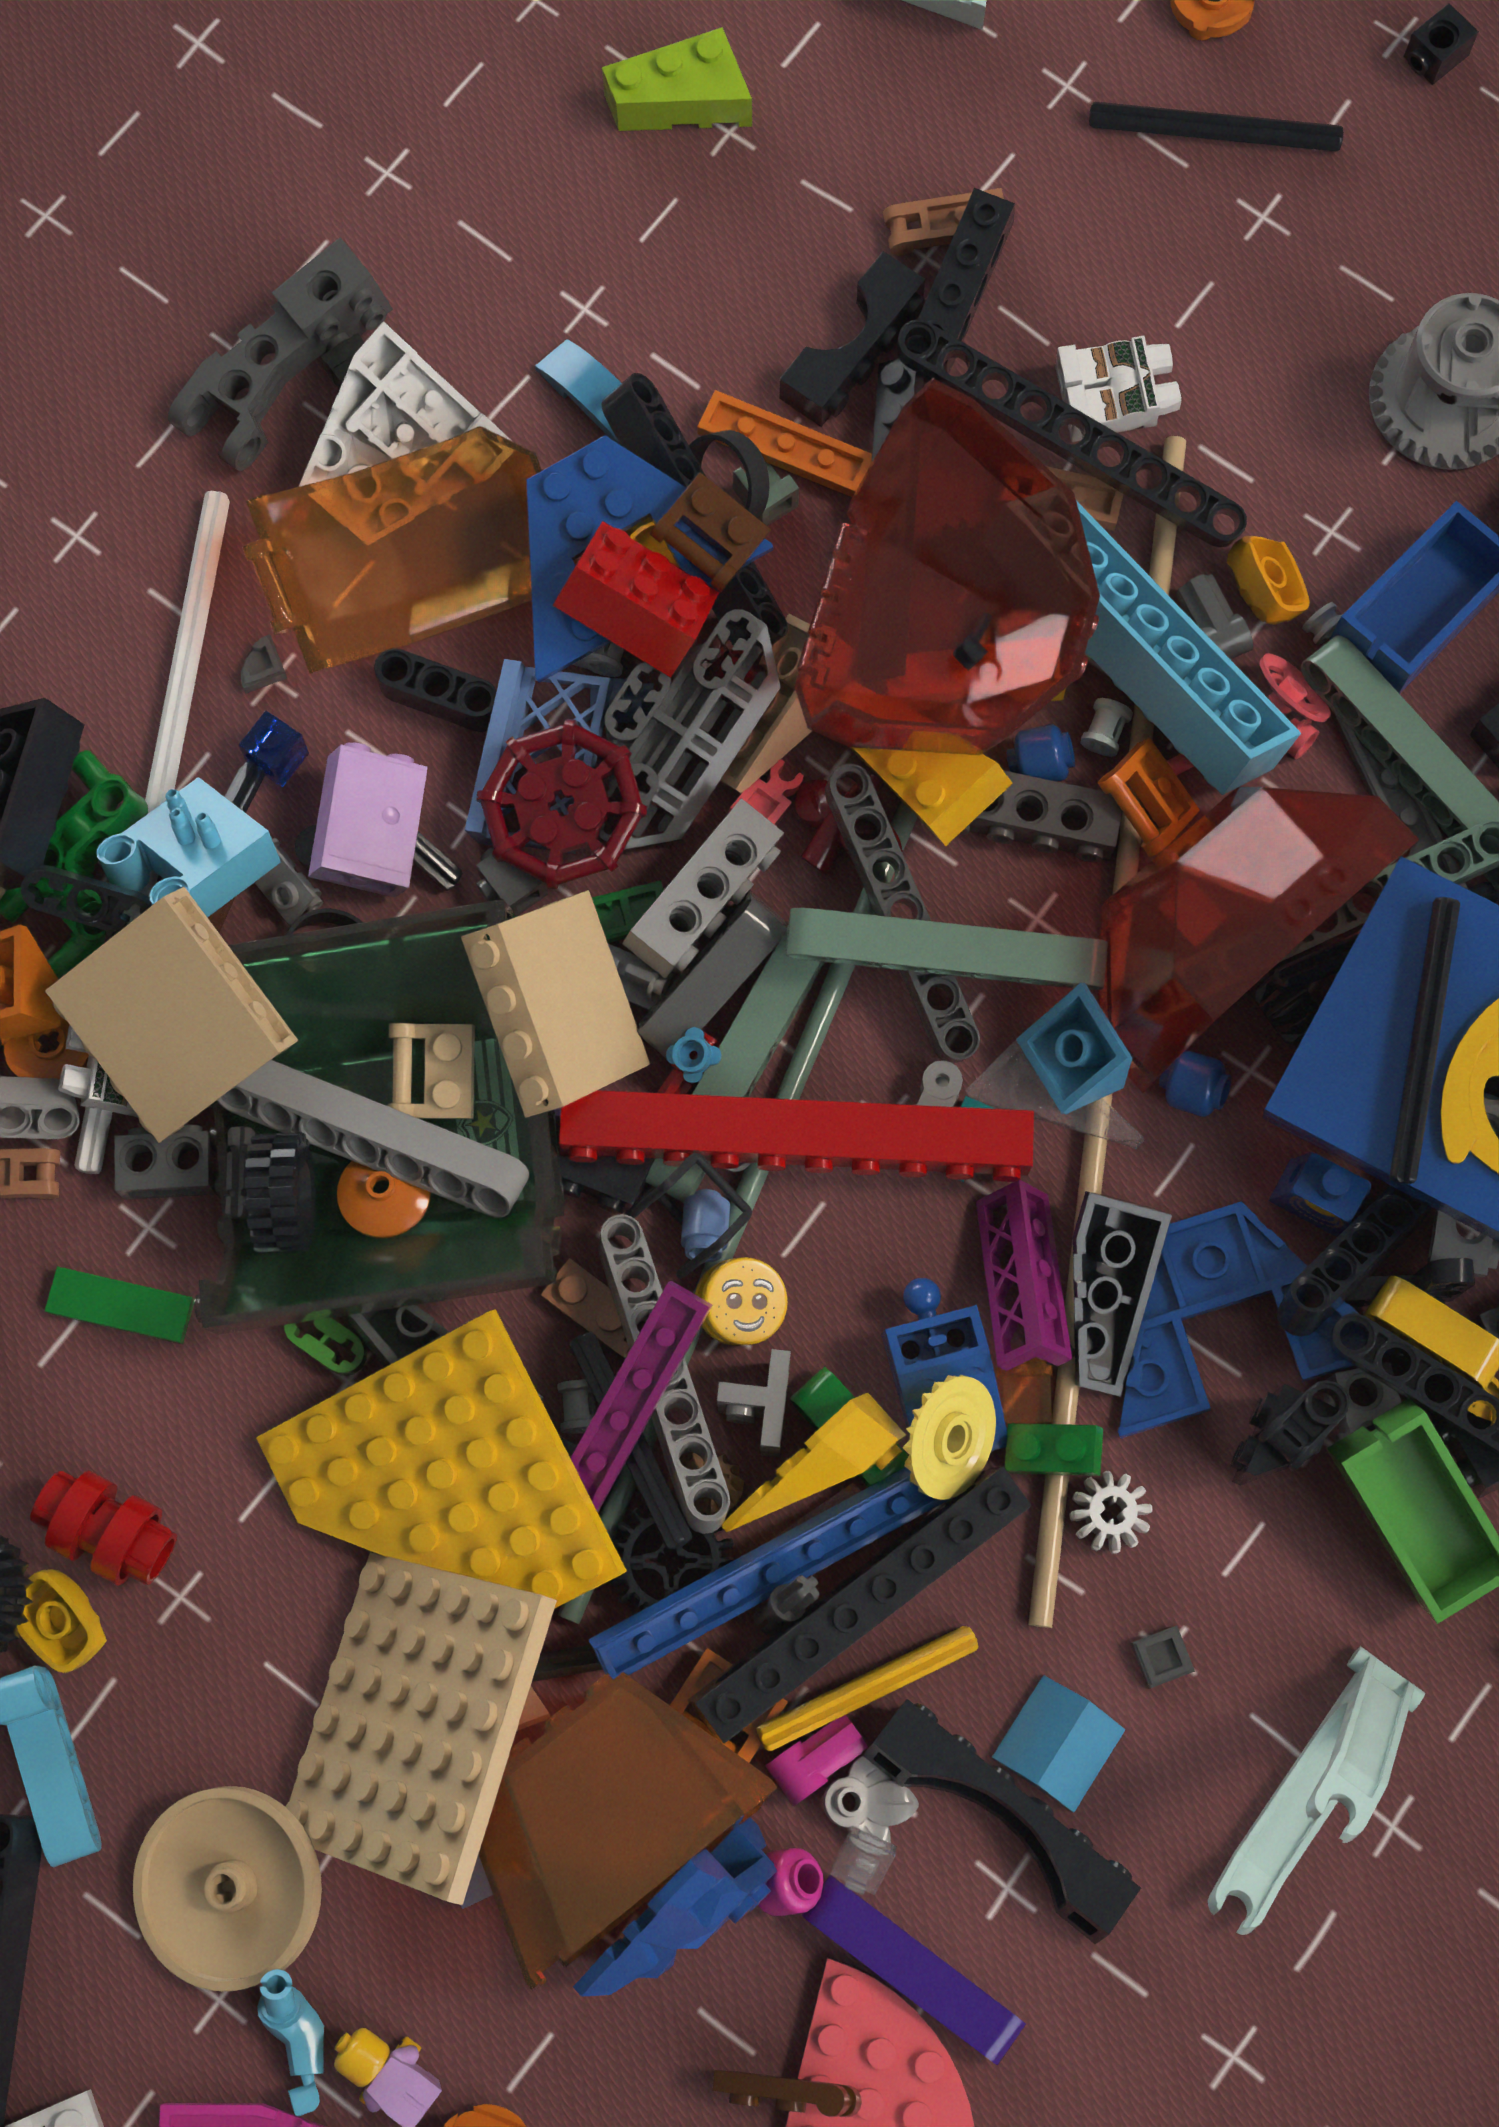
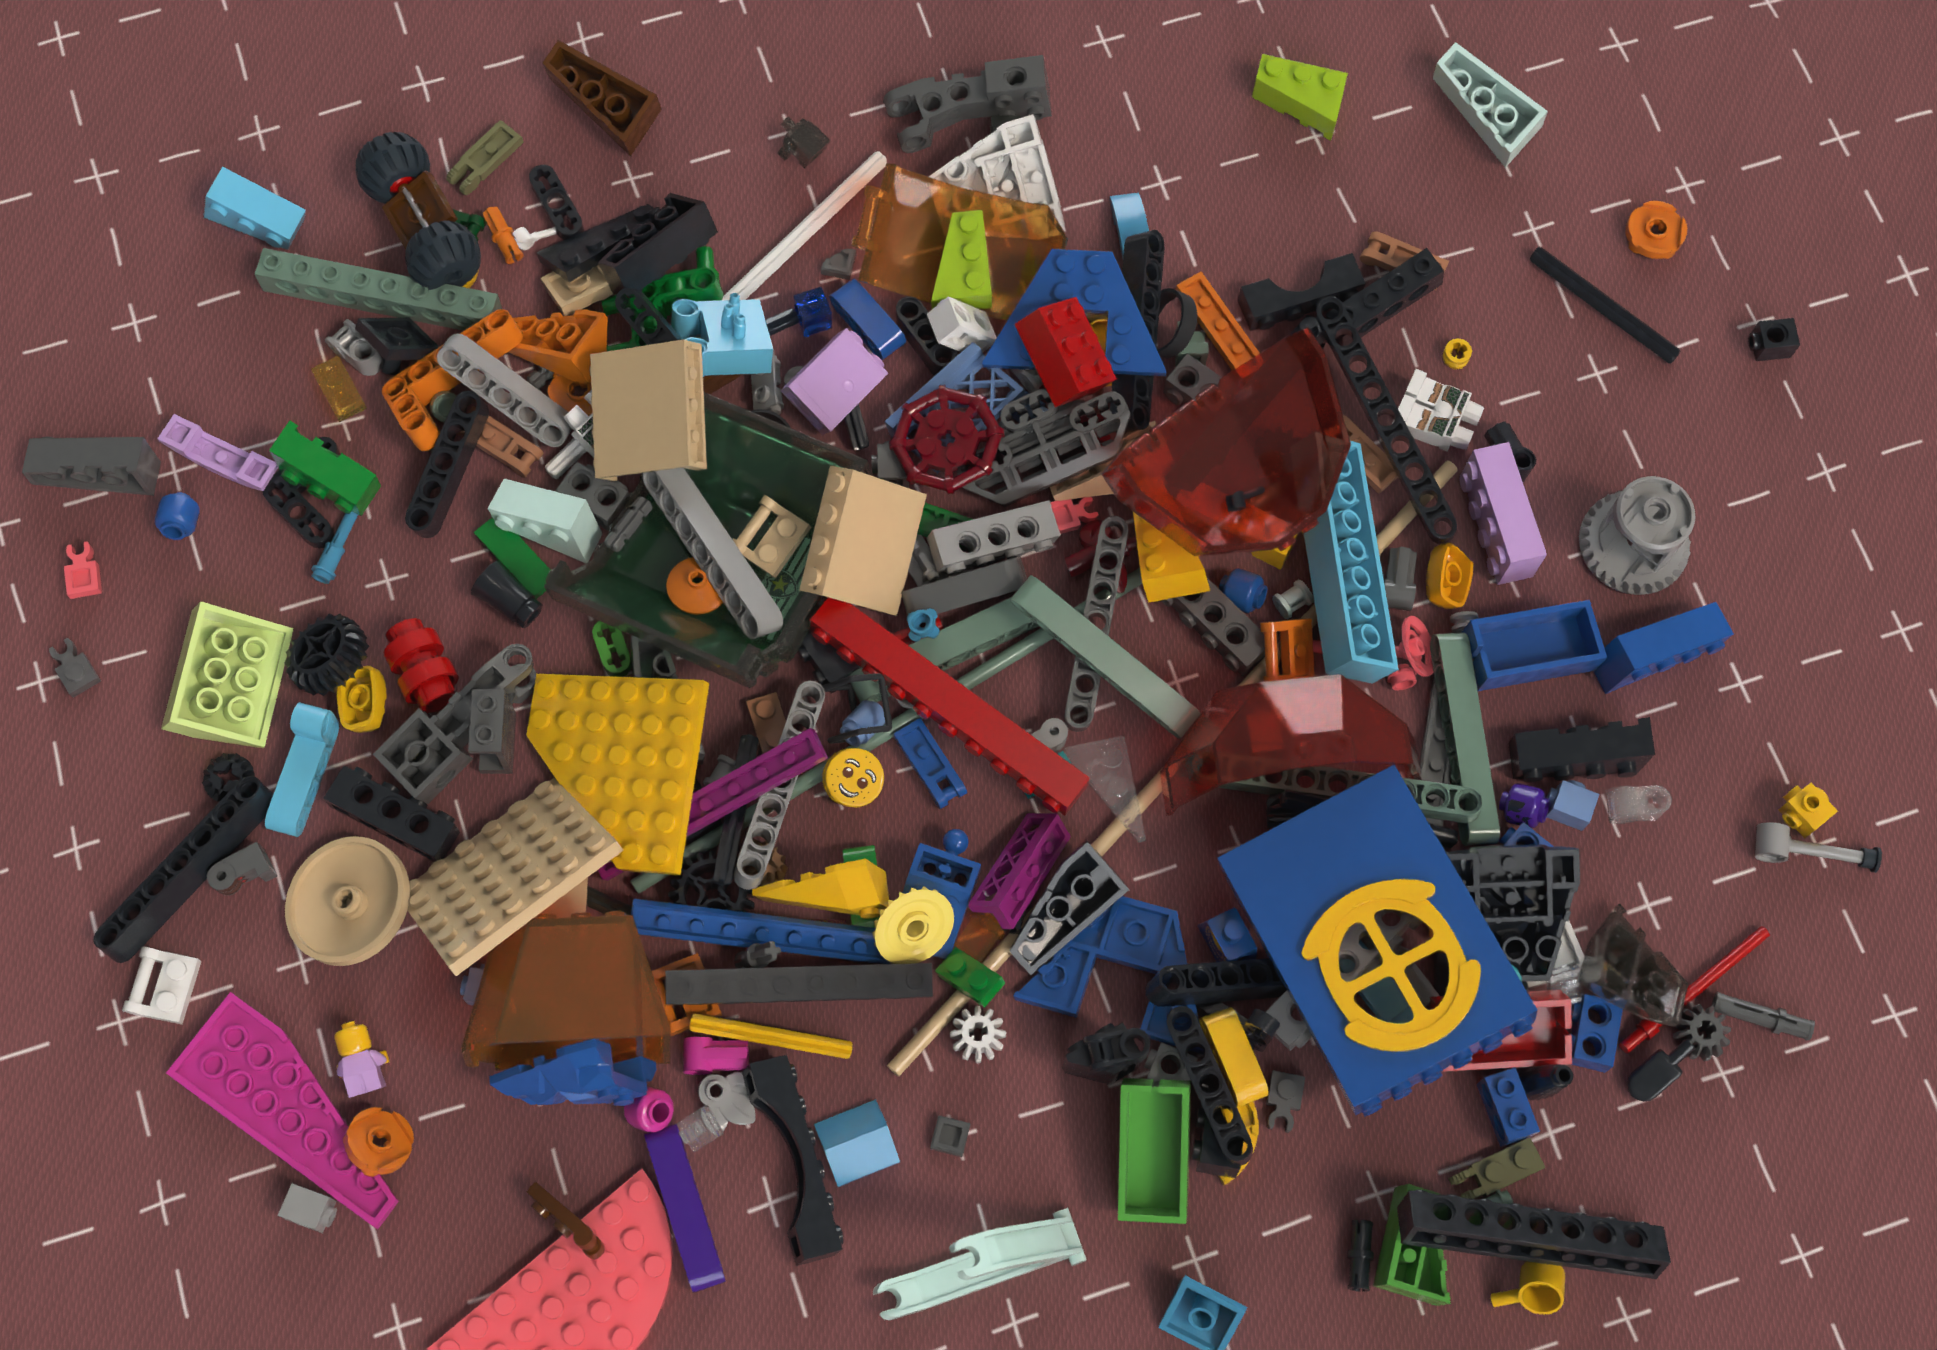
camera: 30 degrees right, 5 degrees down
black bush [245,1132,317,1254] -> none
medium azure arm [257,1969,324,2116] -> none
reddish brown plate [650,472,771,592] -> none
light grey bracket [717,1349,791,1458] -> none
dark azure slope [1016,983,1132,1114] -> none
blue head [1159,1051,1232,1117] -> none
black axle [1390,897,1460,1184] -> none
none -> dark grey leg [207,842,278,896]
none -> black brick [323,766,460,862]
none -> dark grey brick [373,644,536,804]
none -> dark grey panel [468,689,516,774]
none -> black plant [470,561,543,628]
none -> light aqua wedge [488,479,603,564]
none -> clear smoke piece [778,116,831,169]
none -> blue beam [829,279,906,360]
none -> blue plate [893,718,968,809]
none -> white brick [927,296,996,353]
none -> lime wedge [931,210,992,309]
none -> dark grey brick [1163,354,1236,425]
none -> yellow bush [1442,338,1472,369]
none -> lavender piece [1460,442,1547,585]
none -> black piece [1484,421,1536,483]

